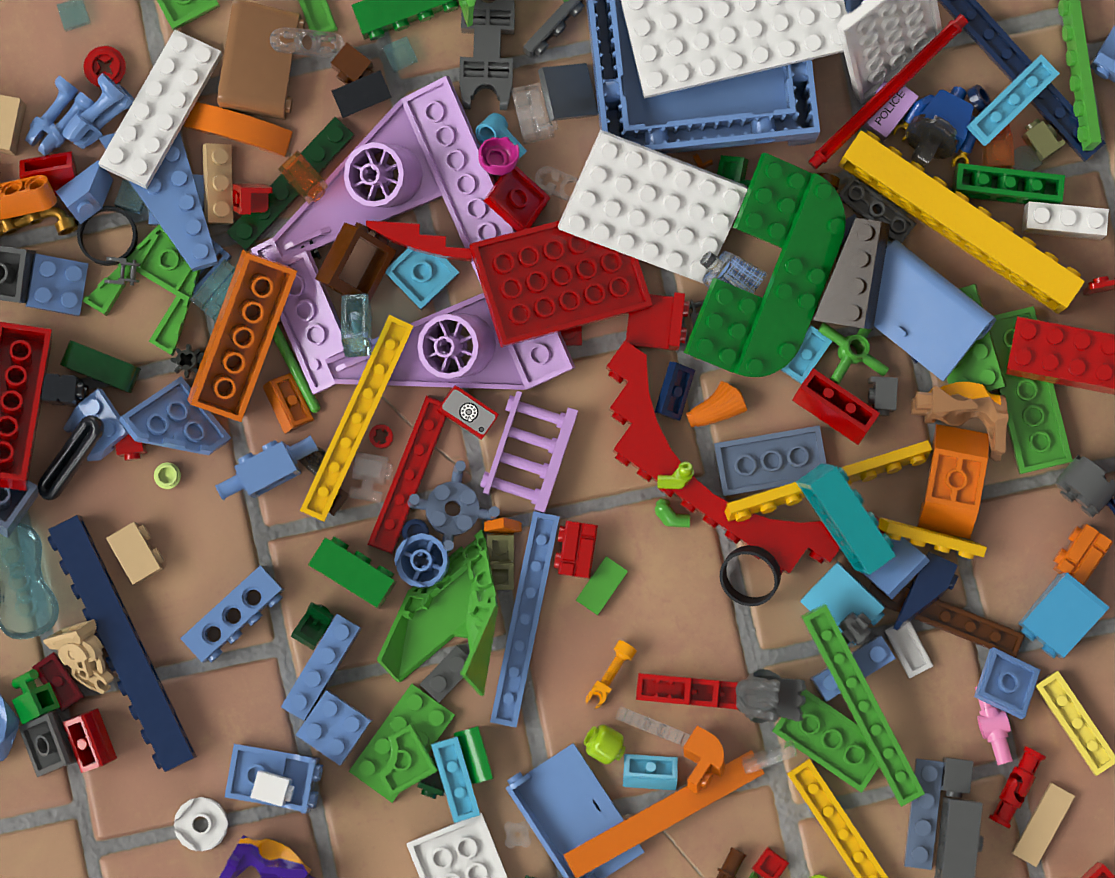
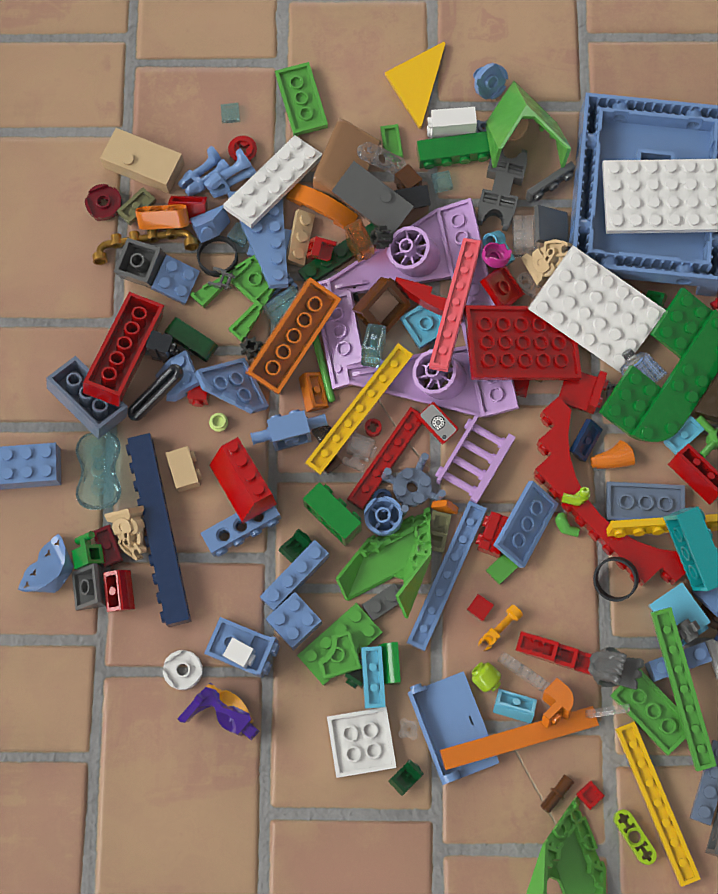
camera: 15 degrees right, 10 degrees down
none -> red slope [209,437,277,523]
none -> dark grey brick [331,161,414,234]
none -> pearl dark grey gear [370,225,393,249]
none -> coral tile [429,238,482,372]
none -> red tile [467,594,494,622]
none -> medium blue plate [494,481,559,568]
none -> tan piece [521,239,572,286]

